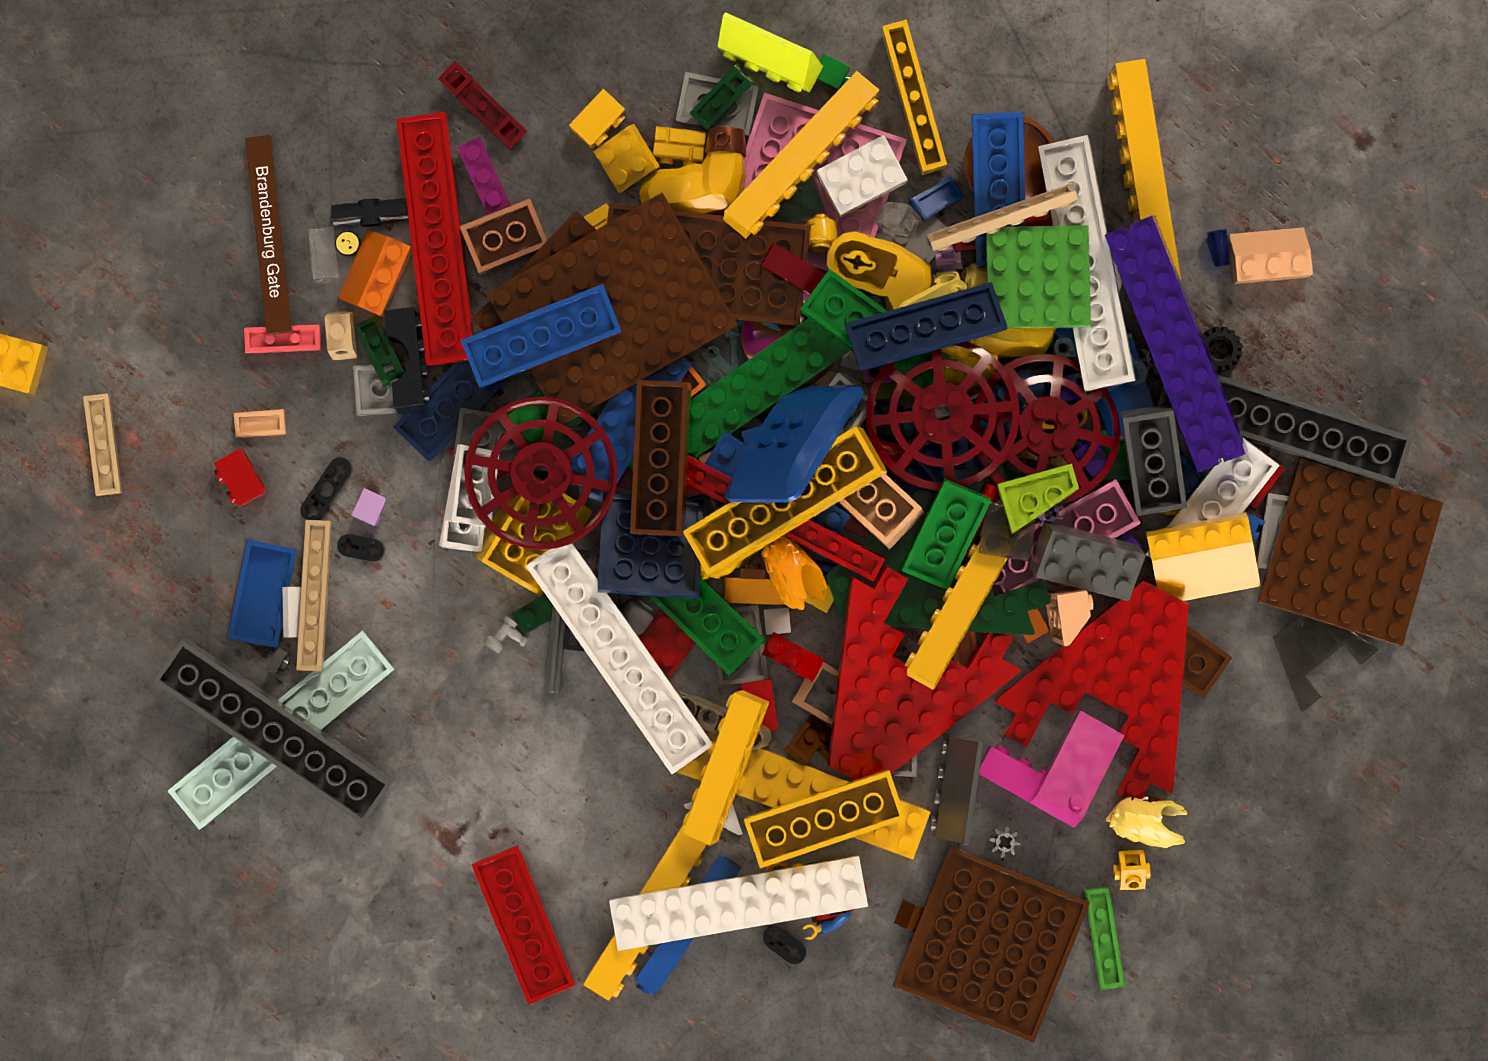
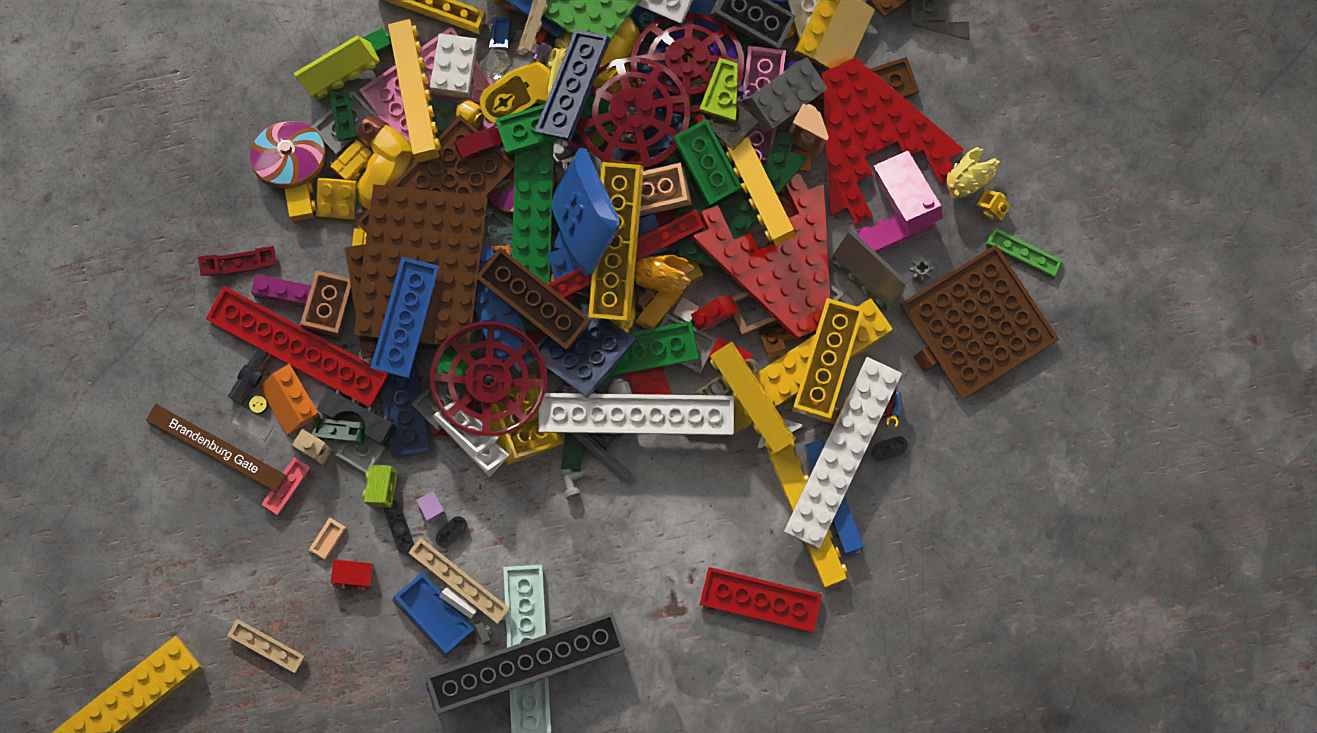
camera: 55 degrees left, 10 degrees down
none -> dish [250,121,326,189]
none -> lime brick [362,465,398,508]

